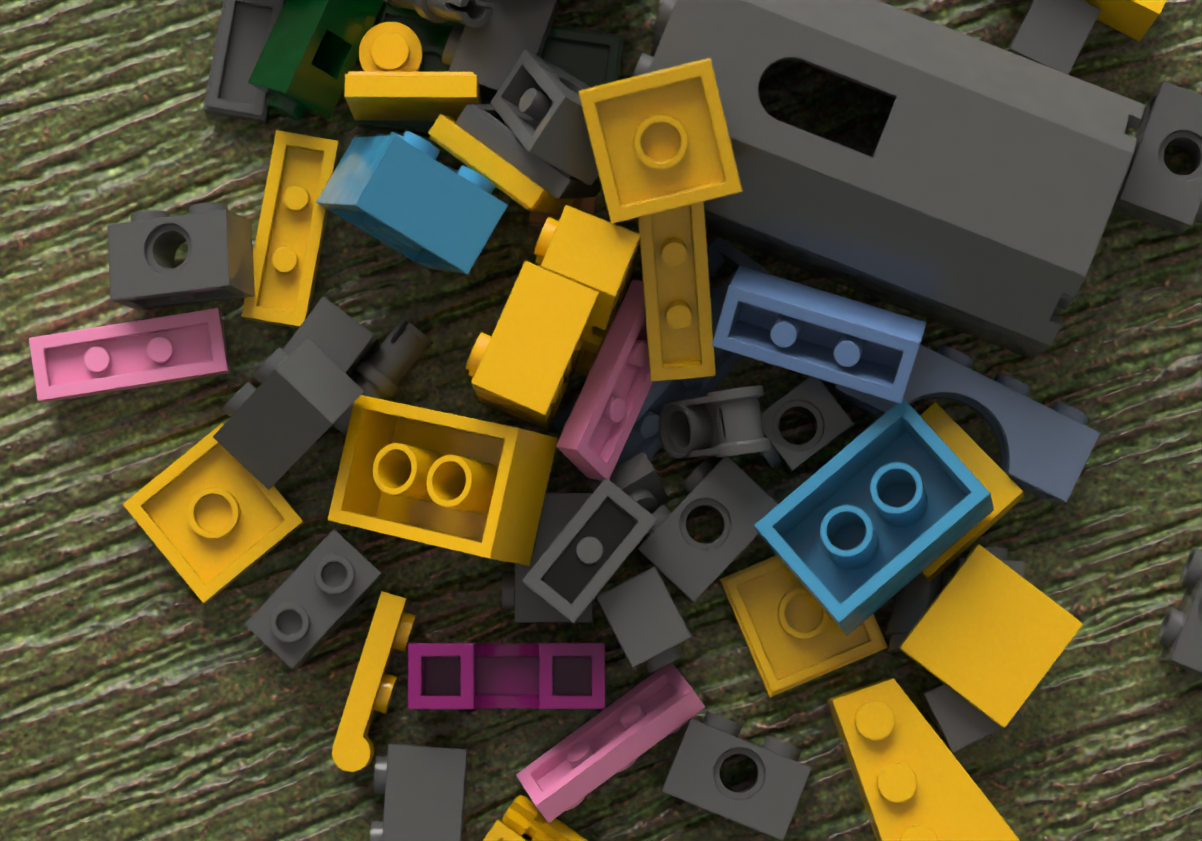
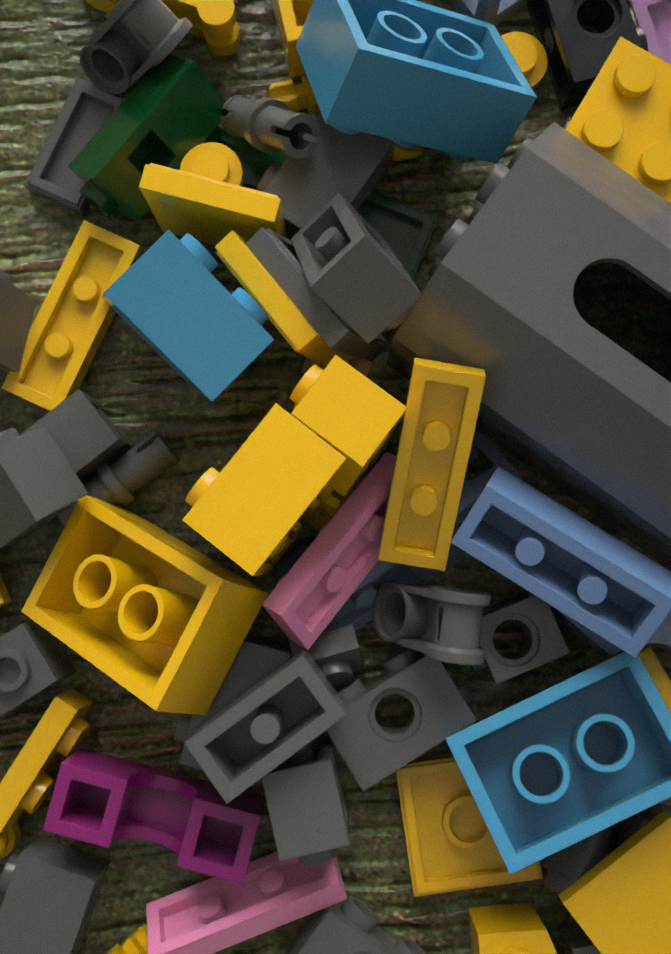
camera: 20 degrees right, 0 degrees up
yellow plate [579,58,742,224] -> none

